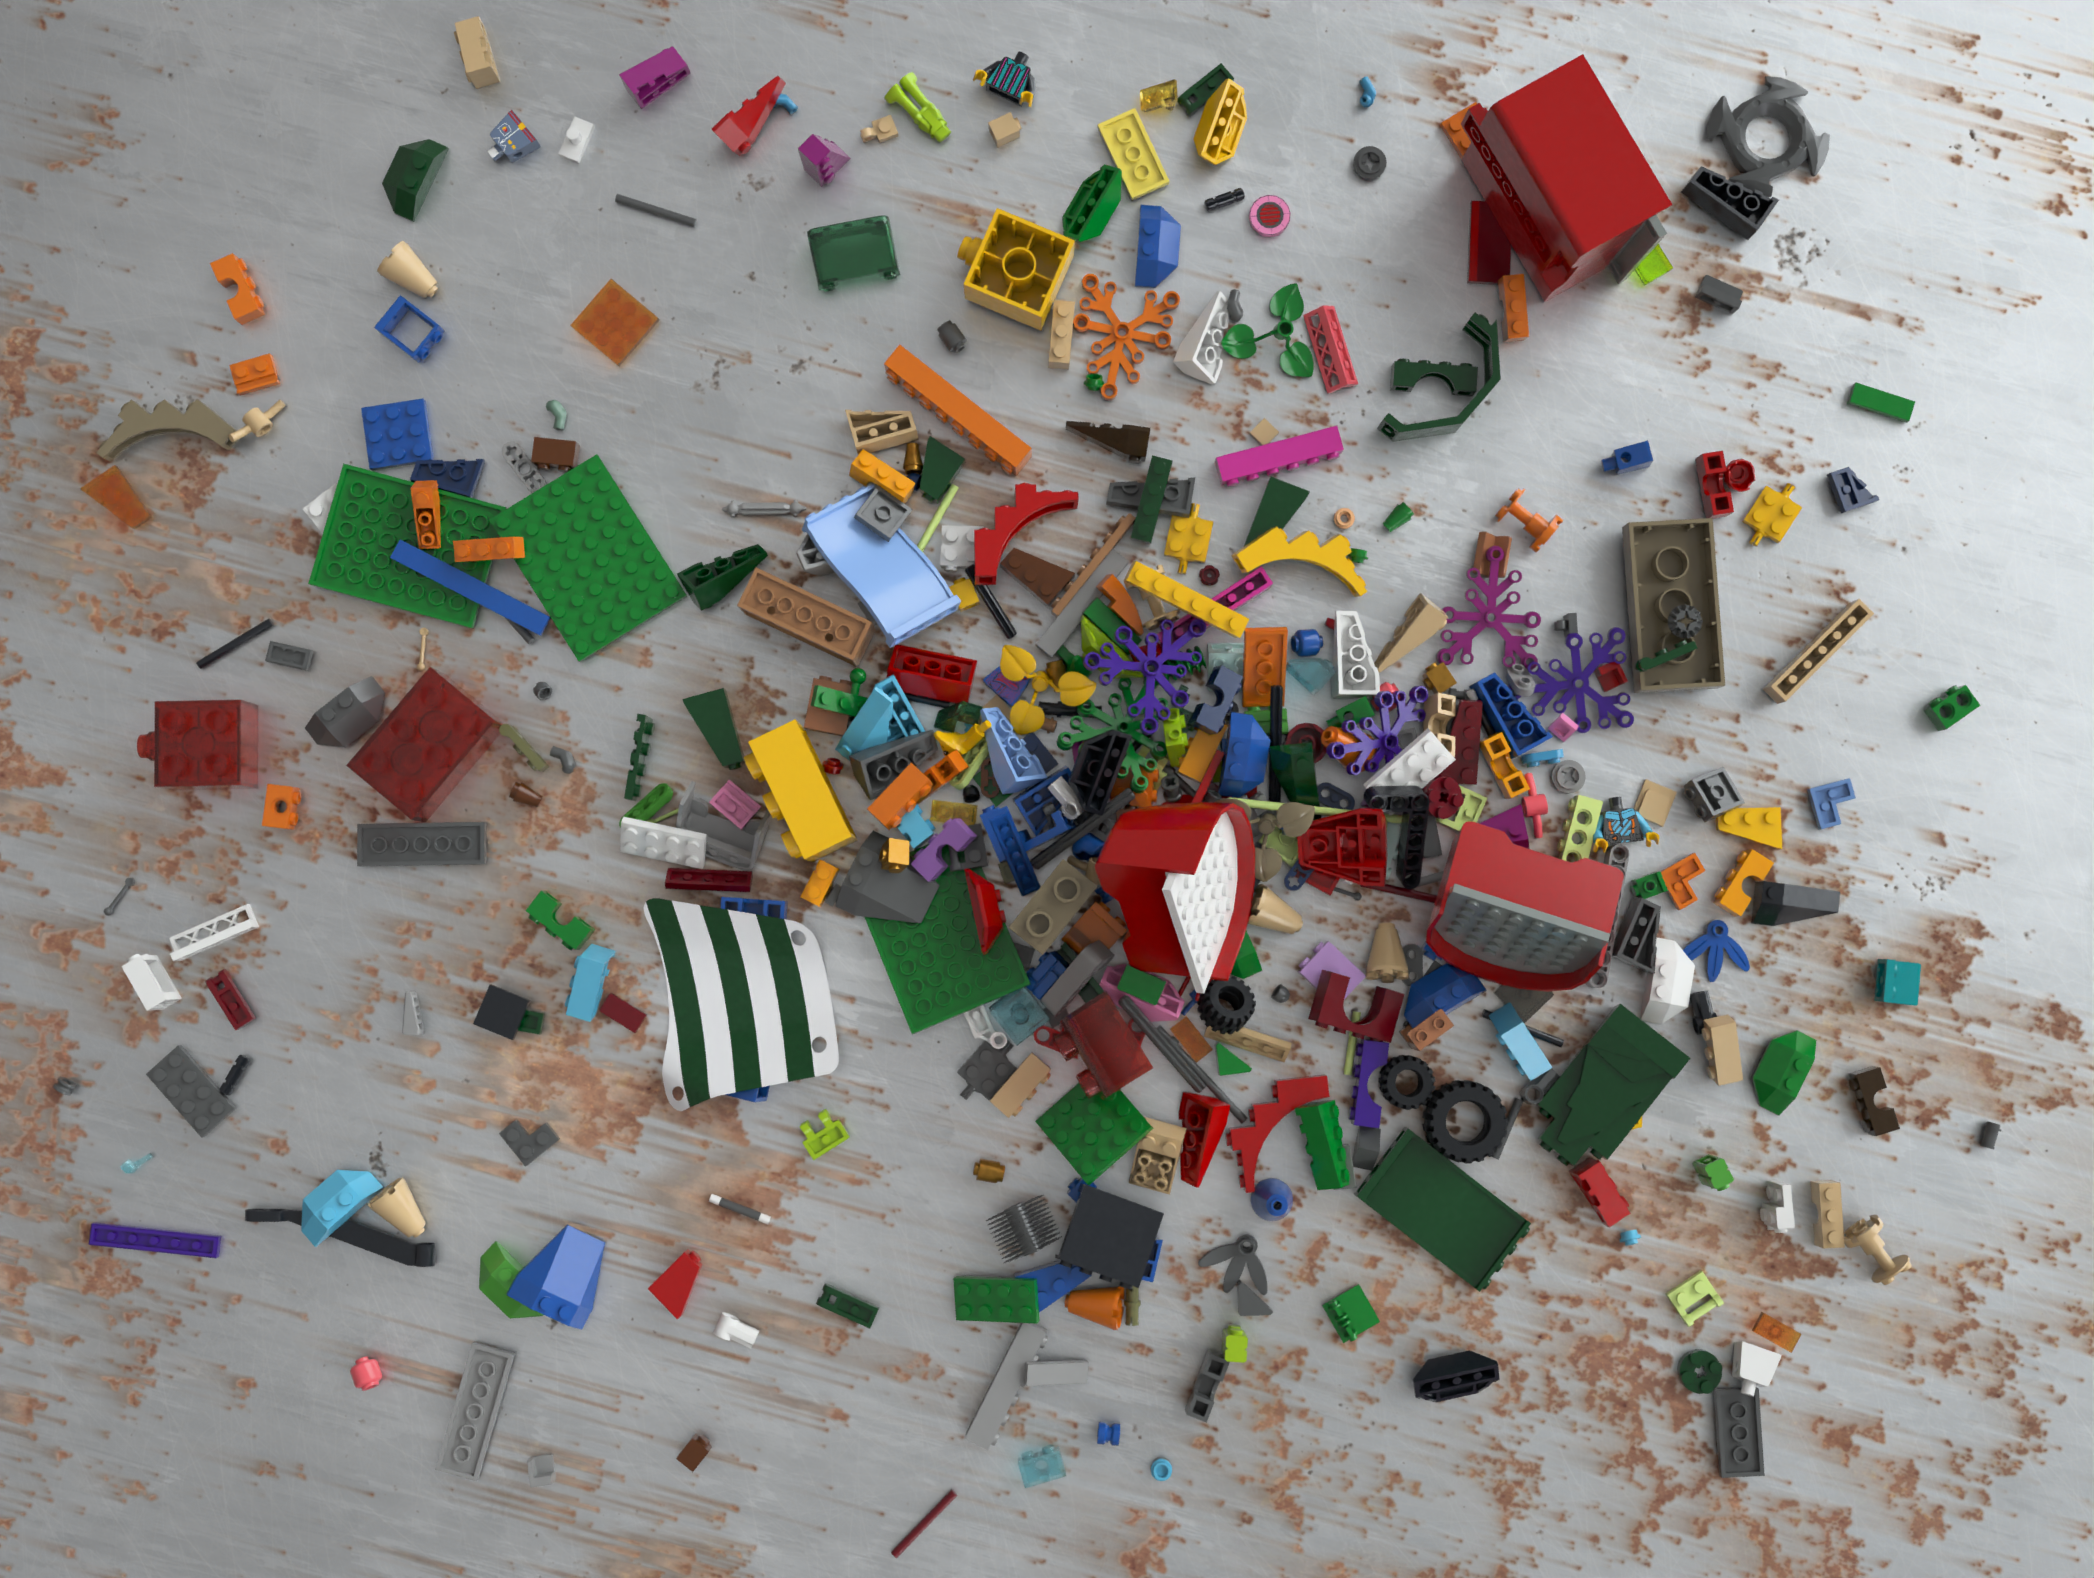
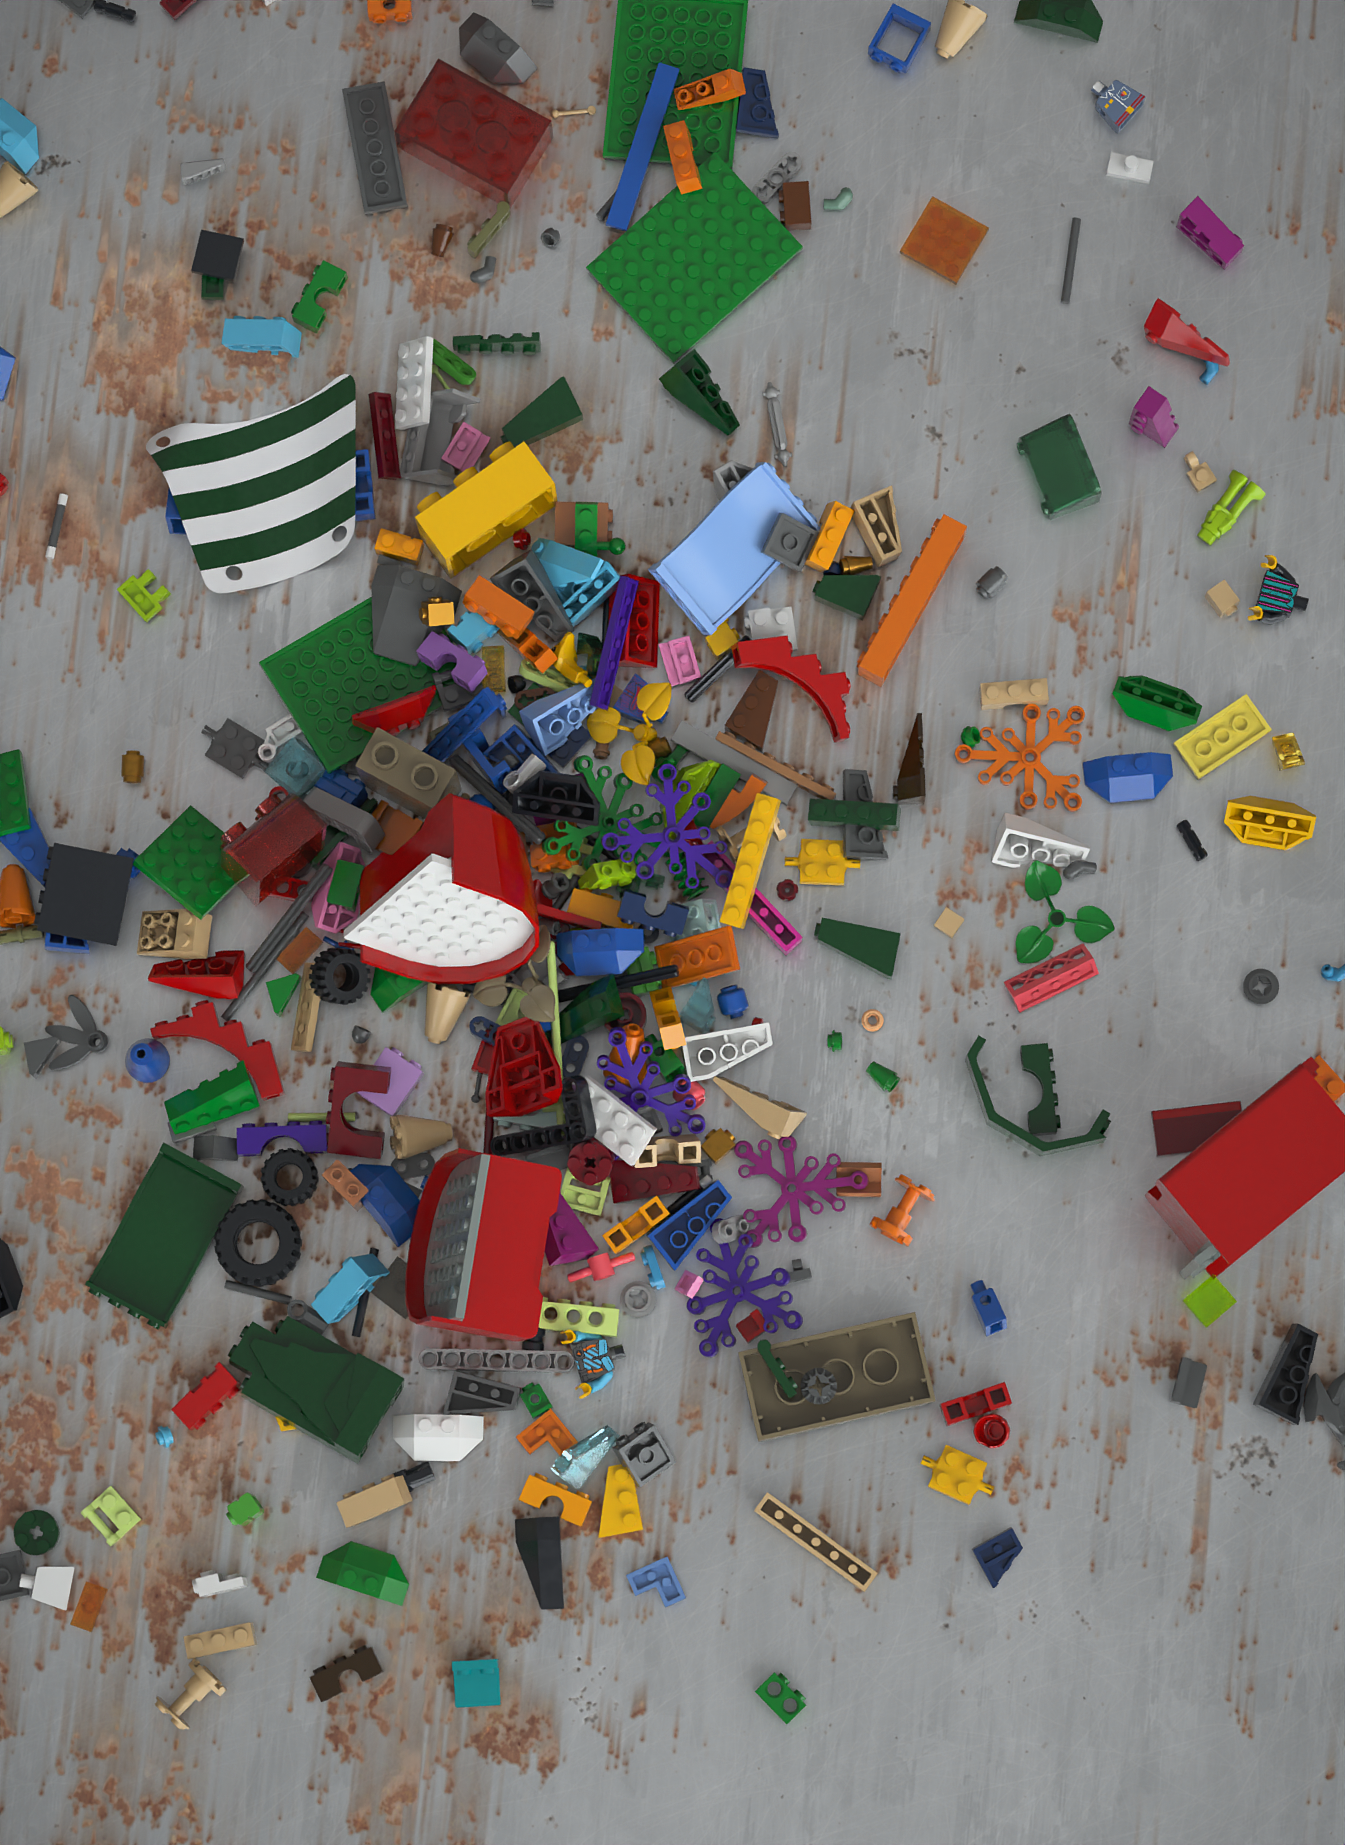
camera: 90 degrees right, 5 degrees down
blue plate [361,398,434,471] -> none
tan wedge [454,16,500,89] -> none
dark grey plate [499,1119,560,1167] -> none
dark red tile [599,993,647,1033] -> none
medium nougat piece [737,568,876,668] -> none
yellowish green bar [917,484,959,552] -> none
yellow brick [957,208,1075,331] -> none
dark grey piece [985,1195,1062,1264] -> none
tan brick [990,1052,1051,1118] -> none
black pin [1038,701,1102,718] -> none
dark green plate [1176,63,1234,117] -> none
dark pink brick [1215,426,1344,487] -> none
yellow arch [1231,526,1367,597] -> none
tile [1249,195,1291,237] -> none
green hinge [1322,1284,1380,1343] -> none
orange arch [1498,274,1529,342] -> none
tan piece [1634,779,1677,827] -> none
blue plant [1683,920,1750,982] -> none
green tile [1848,382,1915,423] -> none
dark grey pin [1980,1121,2001,1150] -> none
none -> clear light blue slope [551,1425,620,1490]
none -> dark purple tile [589,576,639,710]
none -> light orange arch [649,987,686,1050]
none -> bright pink plate [659,636,701,687]

